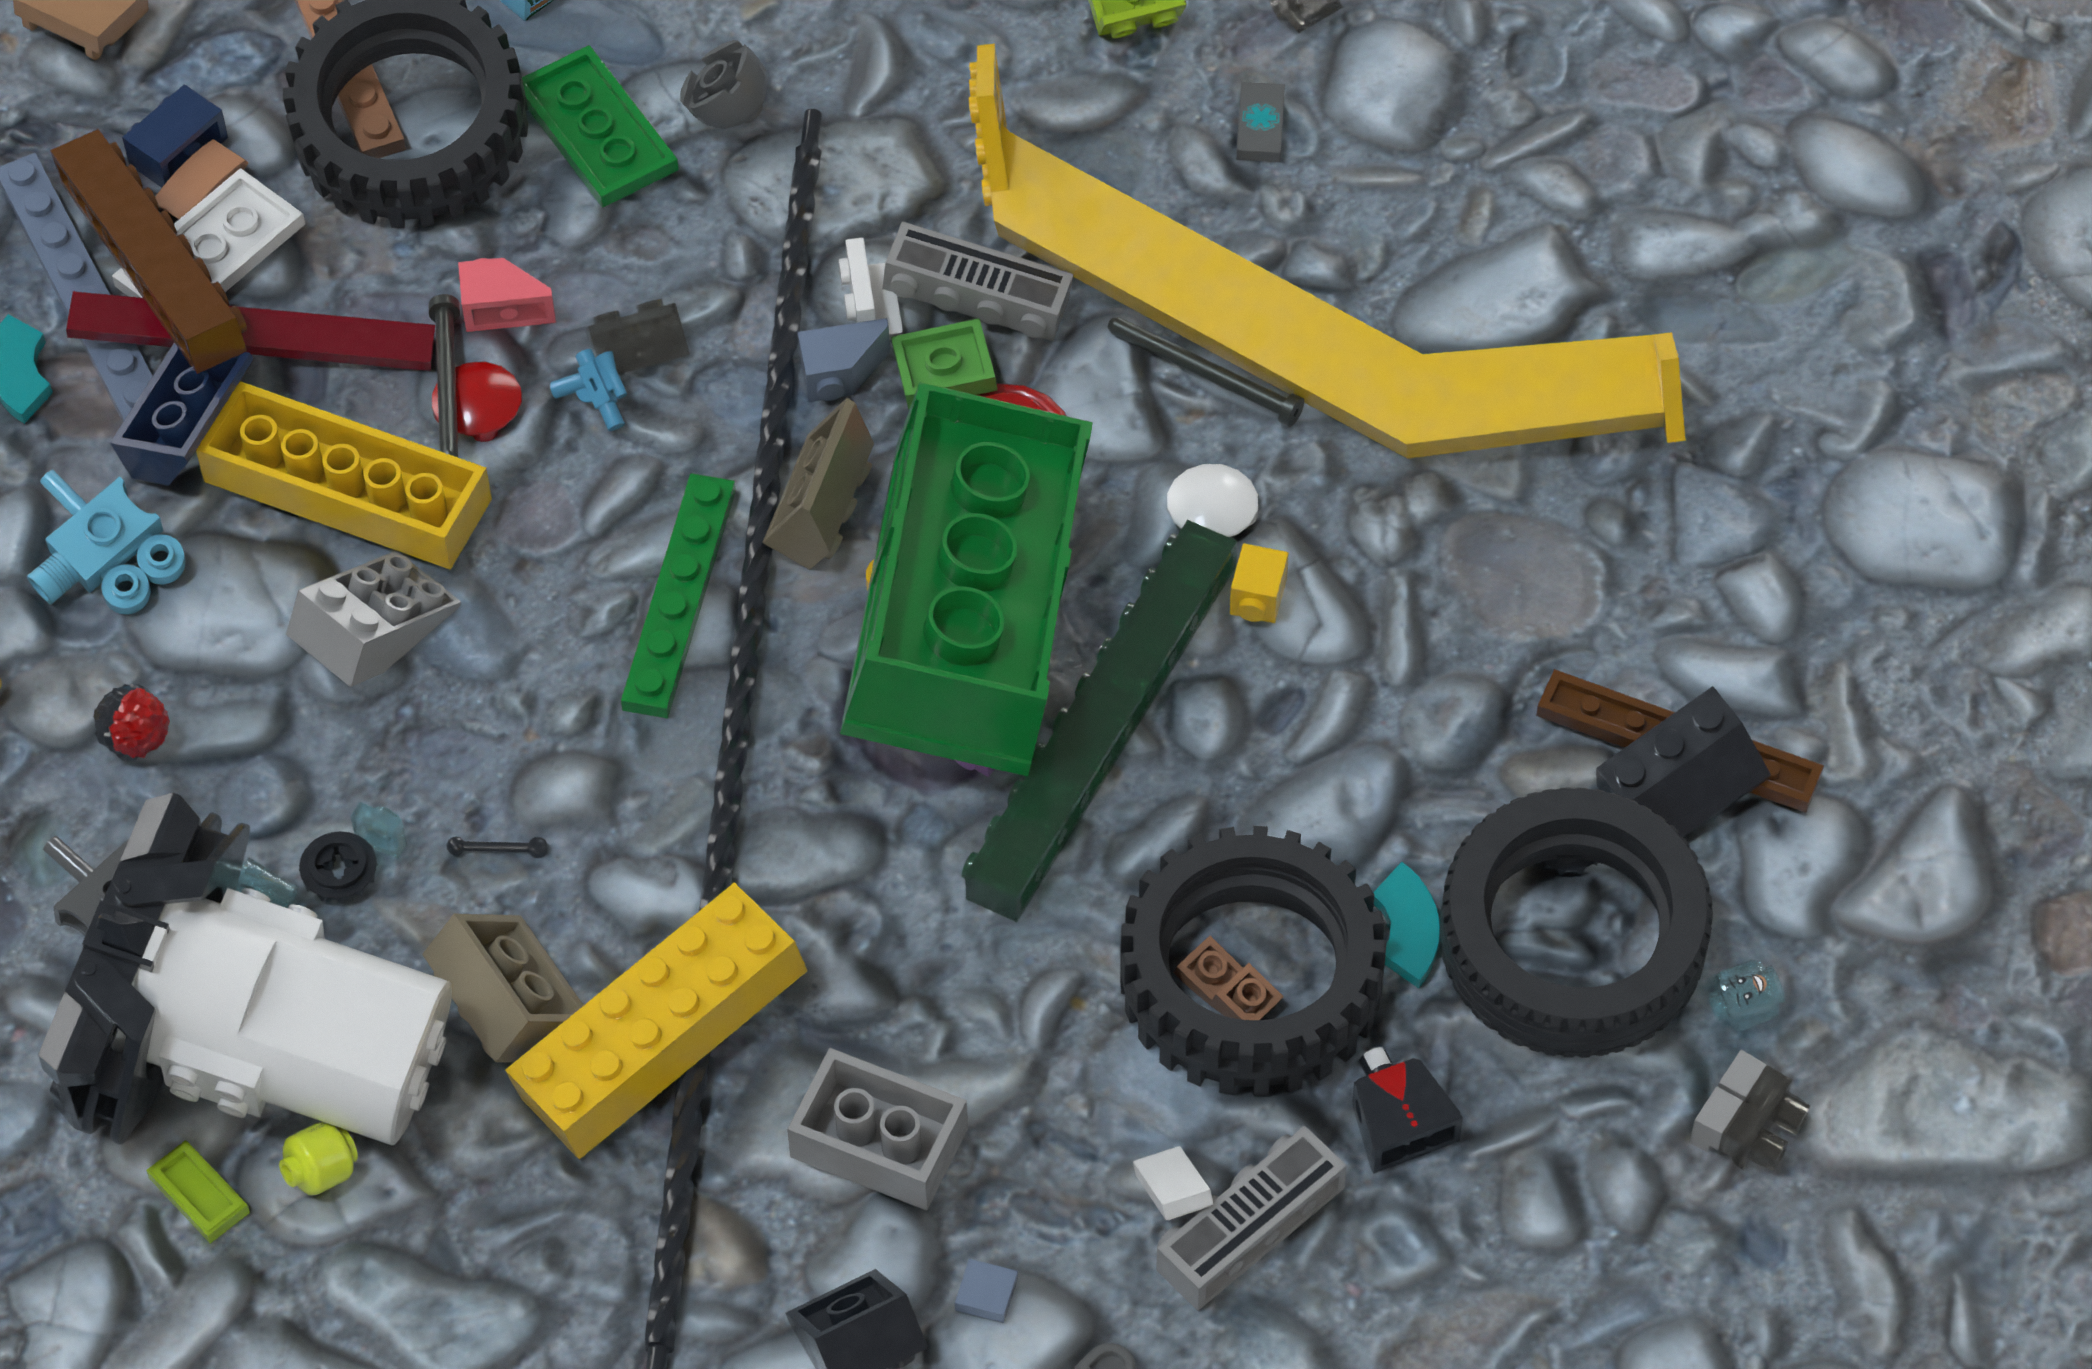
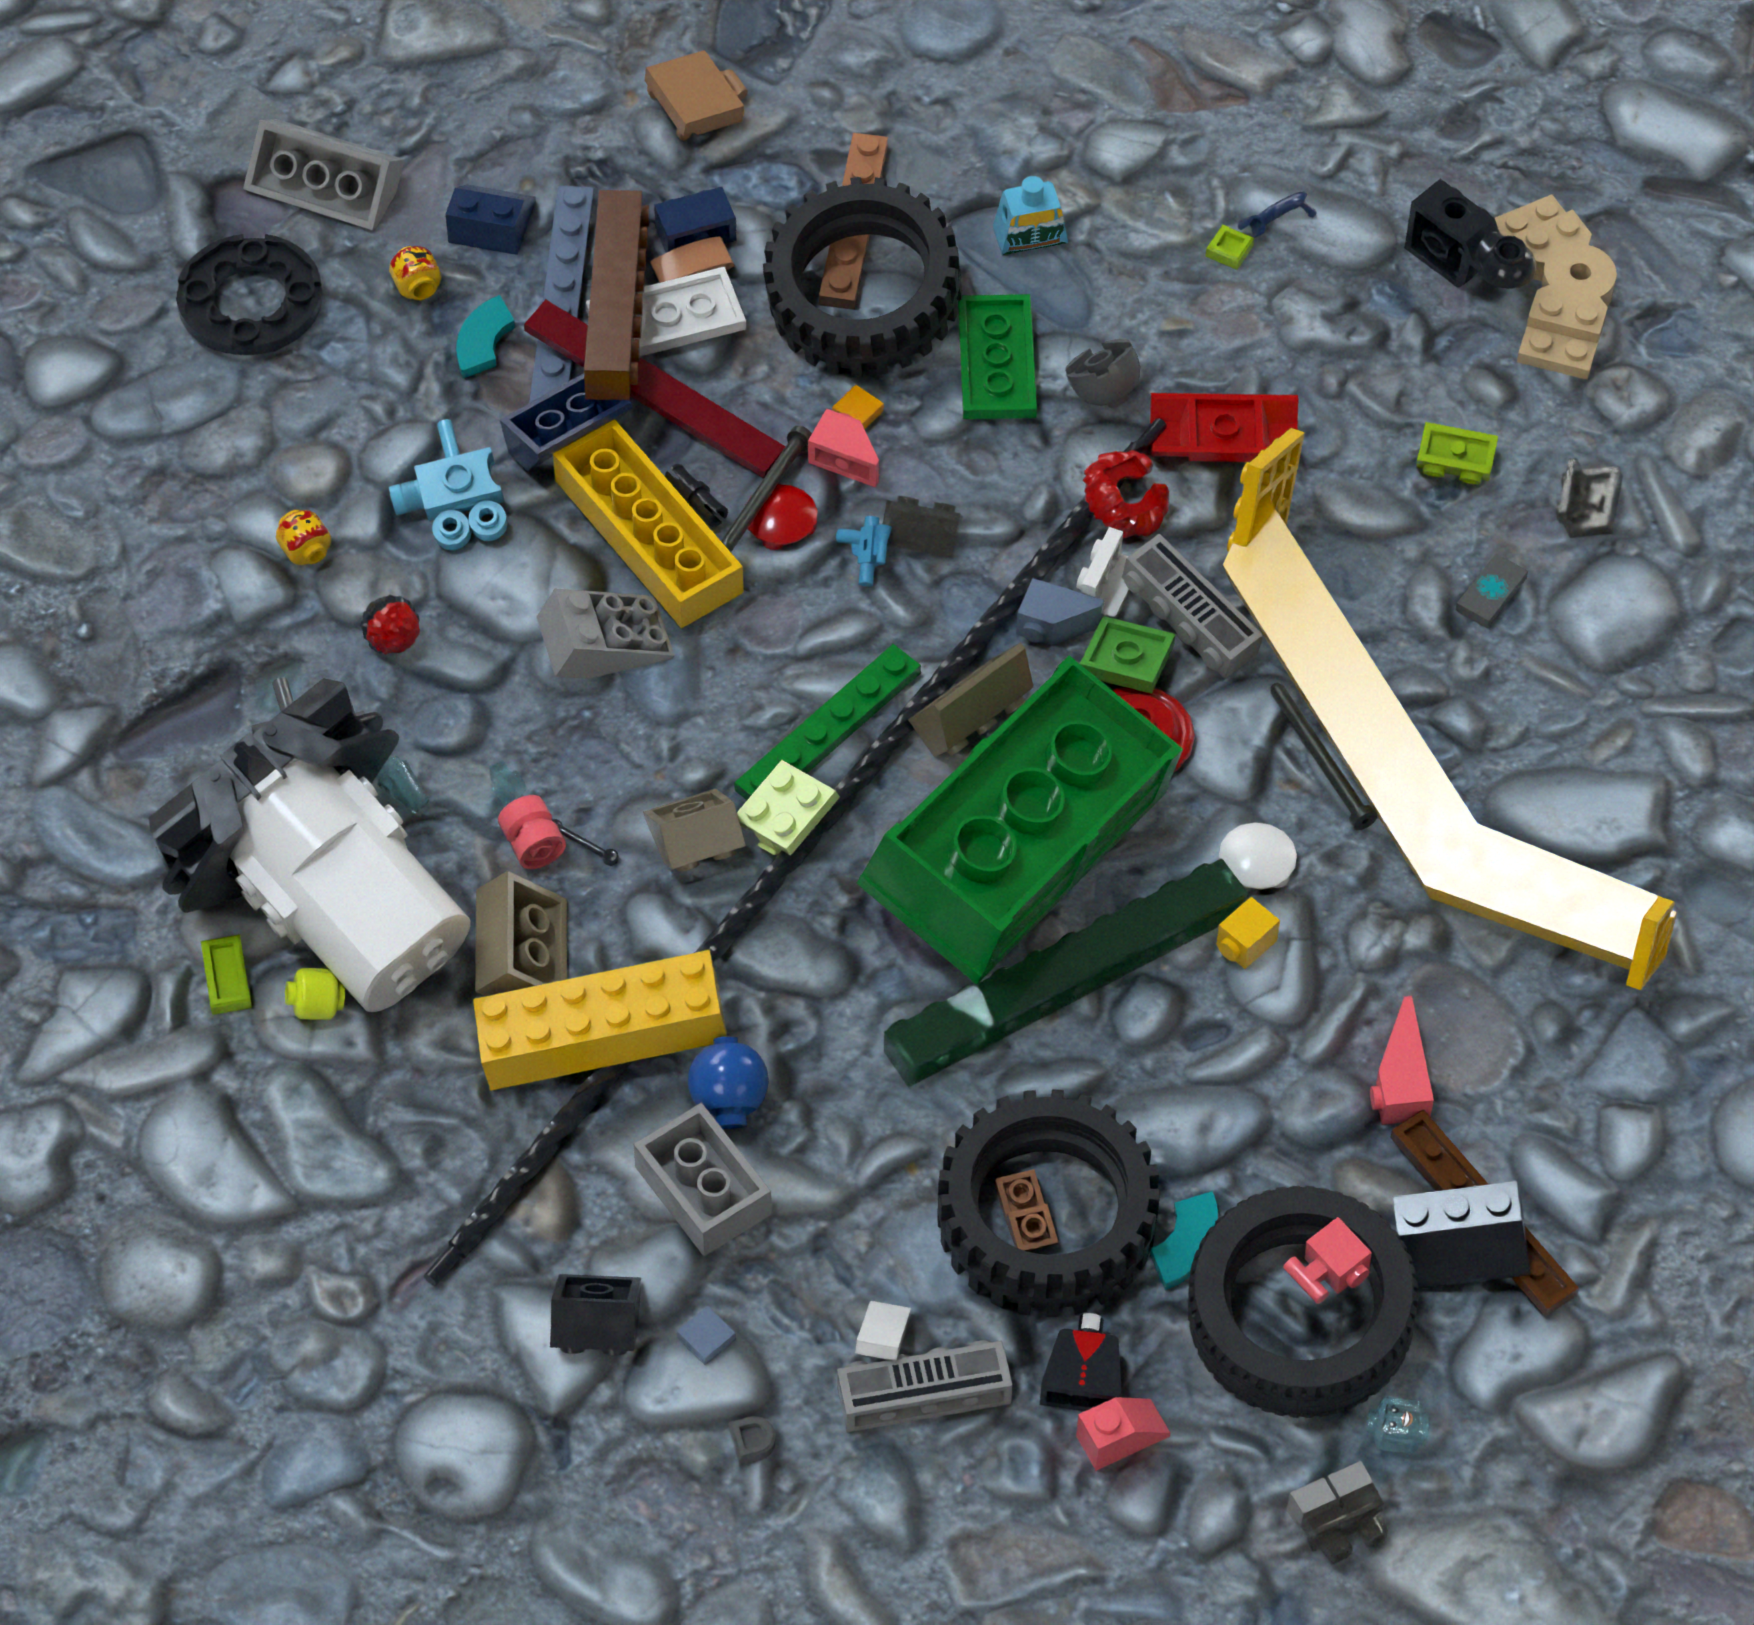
camera: 30 degrees right, 0 degrees up
black gear [299,831,378,903] -> none
none -> coral wheel [498,795,566,869]
none -> dark tan slope [643,789,746,871]
none -> black pin [665,464,728,527]
none -> blue brick [688,1037,769,1129]
none -> yellowish green piece [737,760,840,855]
none -> light orange tile [832,385,884,429]
none -> coral slope [1076,1397,1171,1471]
none -> red piece [1083,450,1169,538]
none -> red piece [1150,393,1301,462]
none -> coral brick [1283,1217,1372,1304]
none -> coral slope [1370,996,1434,1125]

